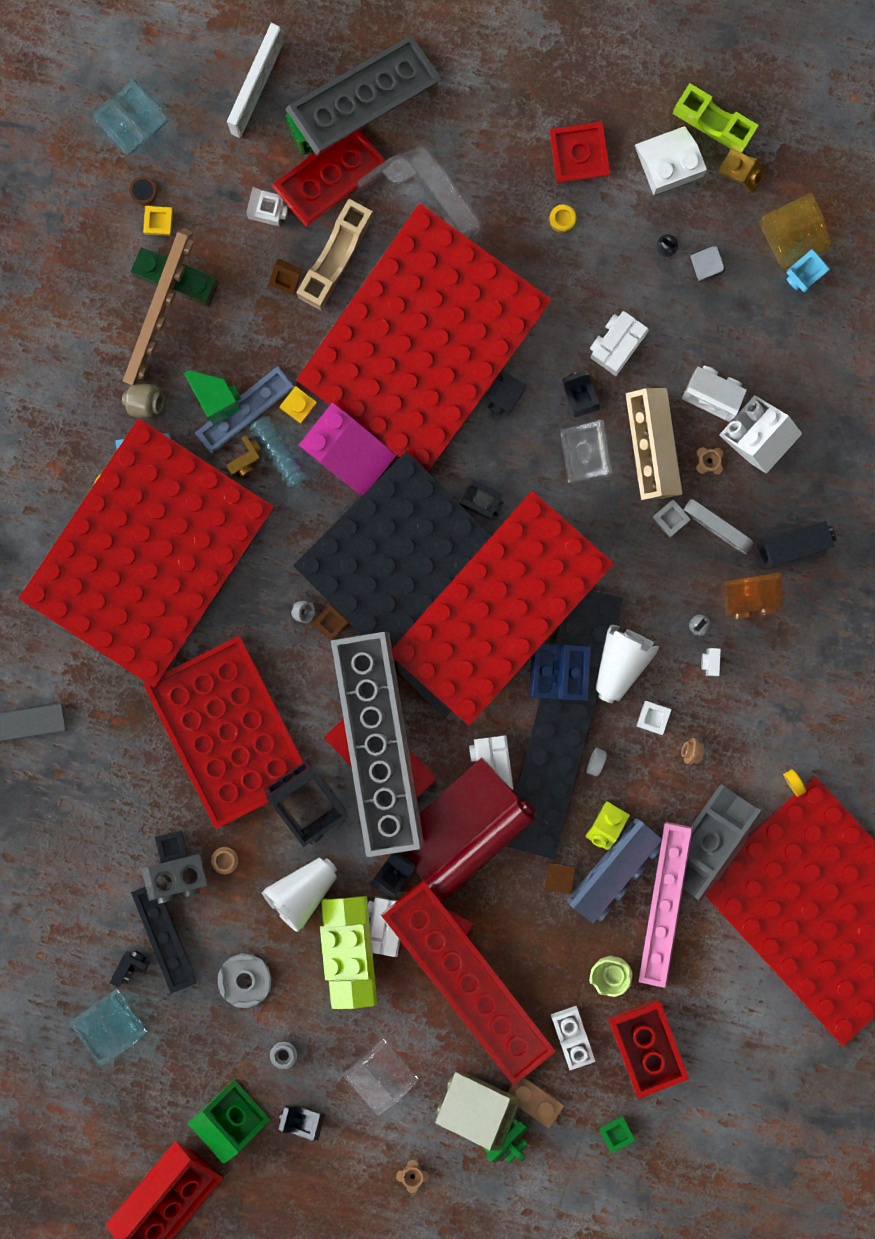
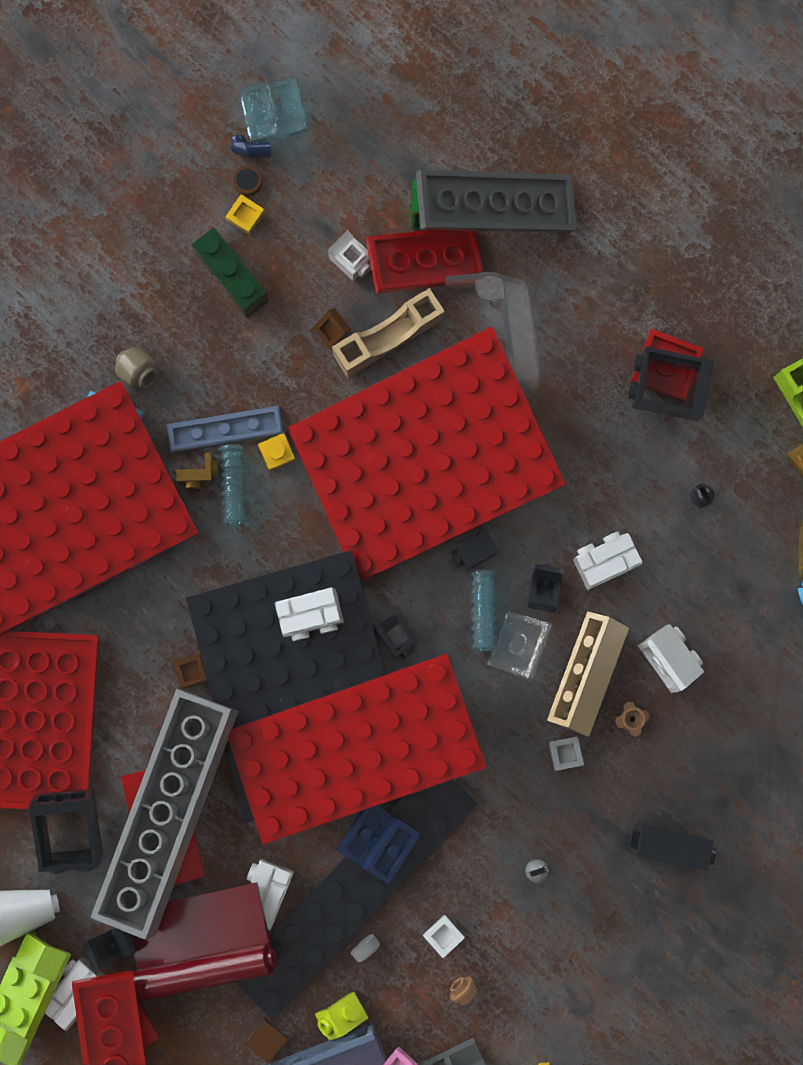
camera: 25 degrees right, 5 degrees down
medium nougat plate [123,228,195,385] -> none
green slope [184,370,242,425] -> none
white tile [227,23,284,138] -> none
light grey hinge [291,601,315,623] -> none
dark pink slope [299,403,397,496] -> none
yellow tile [549,204,577,233] -> none
white cone [595,625,659,703] -> none
white slope [635,126,707,195] -> none
light grey beam [683,499,755,555] -> none
slope [690,245,725,281] -> none
white plate [701,648,720,676] -> none
white slope [719,395,802,474] -> none
clear orange slope [720,572,782,620] -> none
none -> dark blue arm [230,135,271,157]
none -> white brick [275,587,344,641]
none -> clear light blue piece [471,570,497,651]
none -> black window [628,347,714,422]

